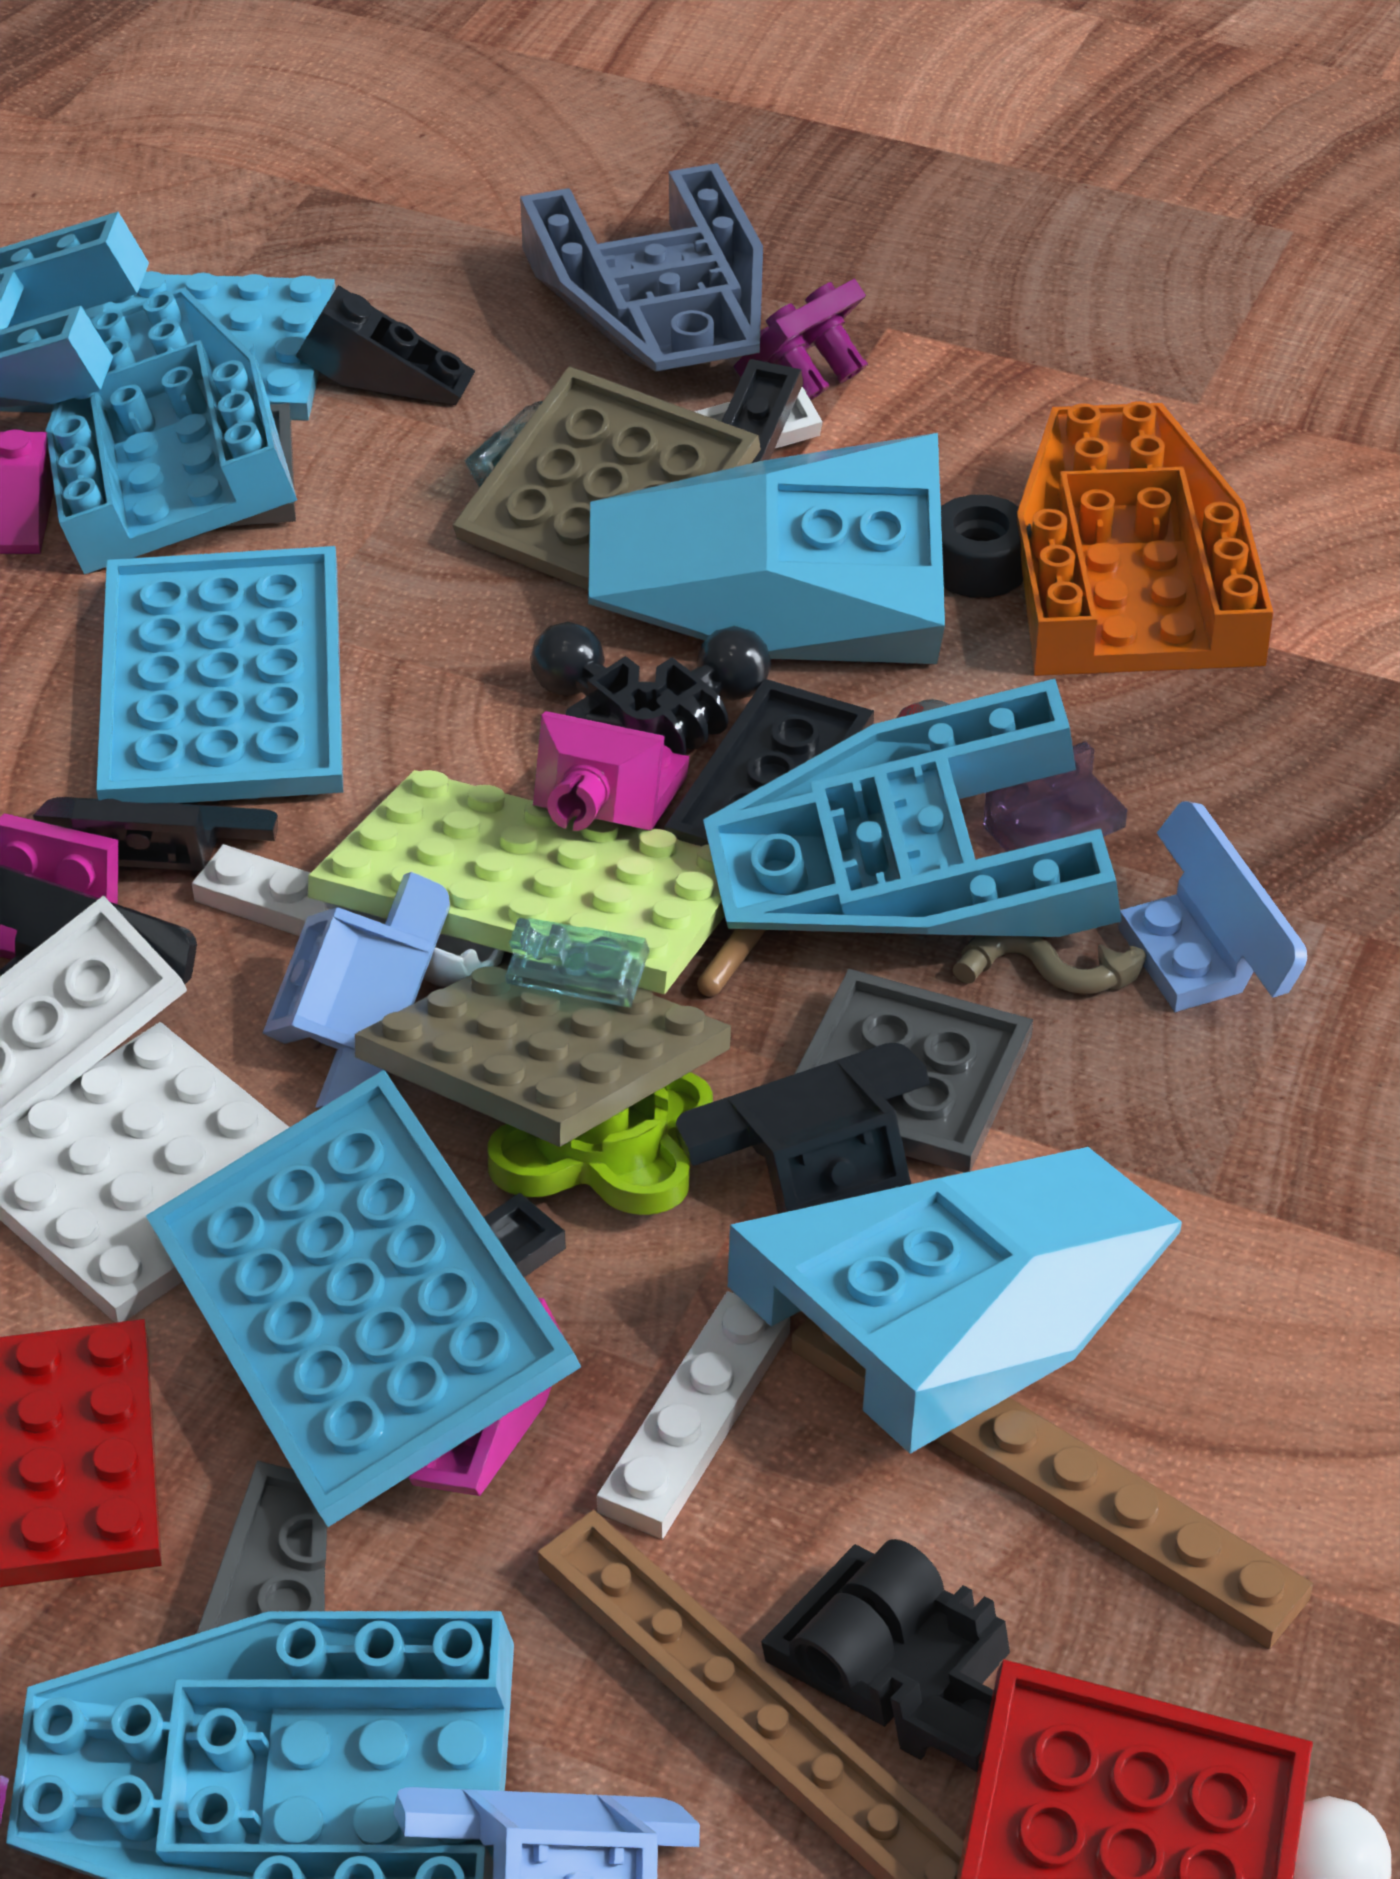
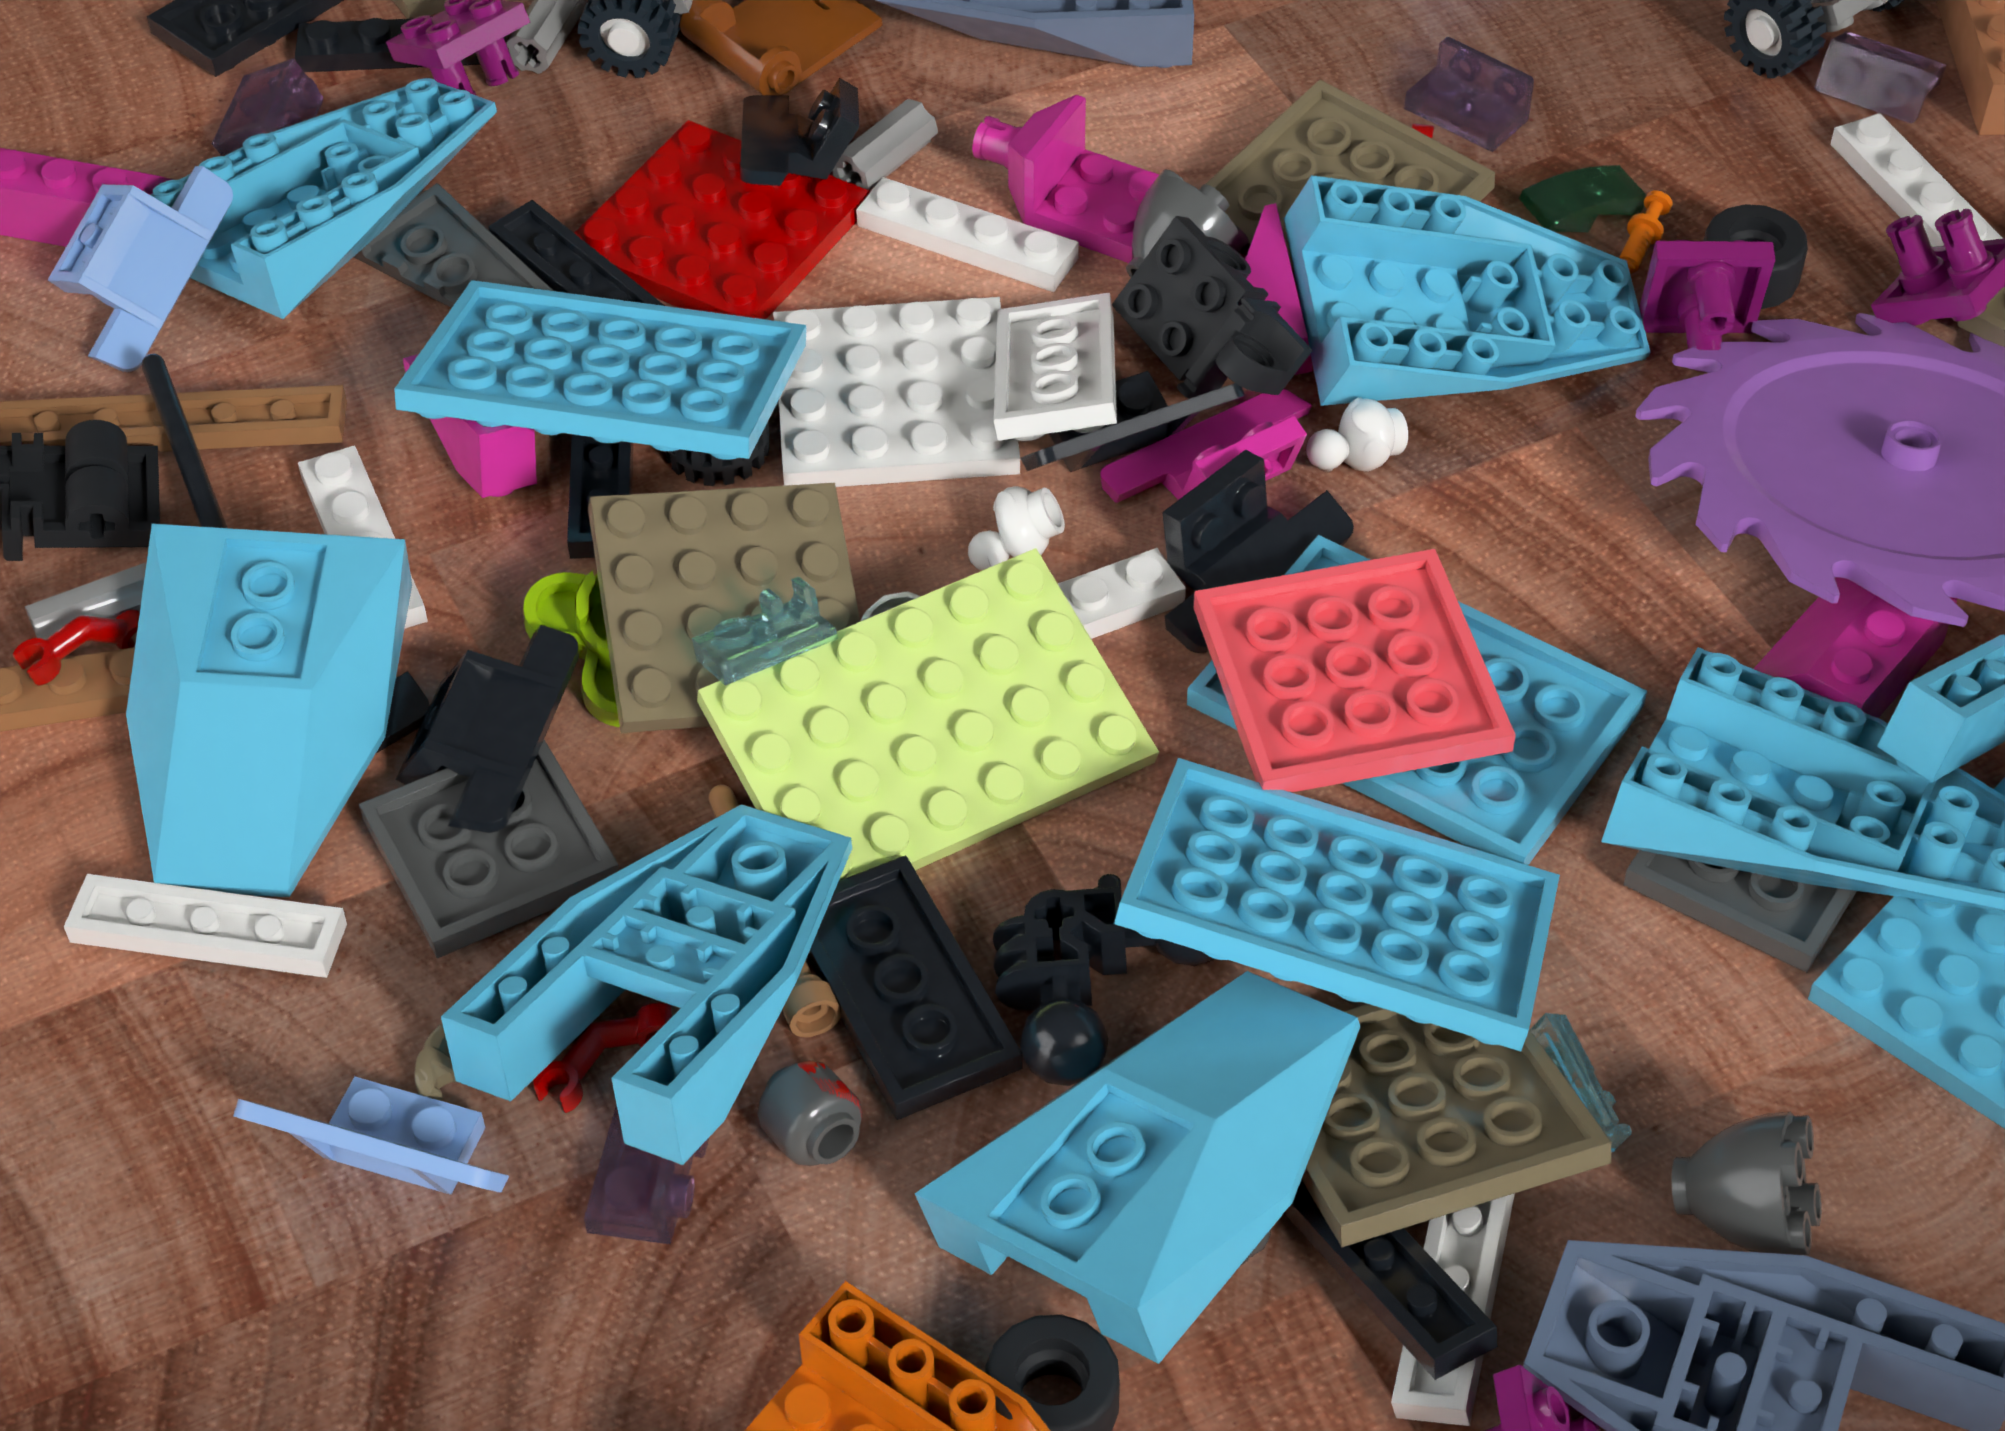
camera: 130 degrees right, 5 degrees up
light blue plate [262,872,450,1108] -> none
black slope [295,285,475,405] -> none
dark pink plate [533,711,689,831] -> none
none -> red arm [13,610,140,686]
none -> light grey axle [25,563,146,639]
none -> white plate [64,874,347,978]
none -> black piece [141,354,227,528]
none -> black plate [488,200,665,306]
none -> white animal [968,486,1065,570]
none -> medium azure plate [1114,758,1560,1052]
none -> coral plate [1193,549,1516,793]
none -> dark grey piece [1671,1111,1822,1255]

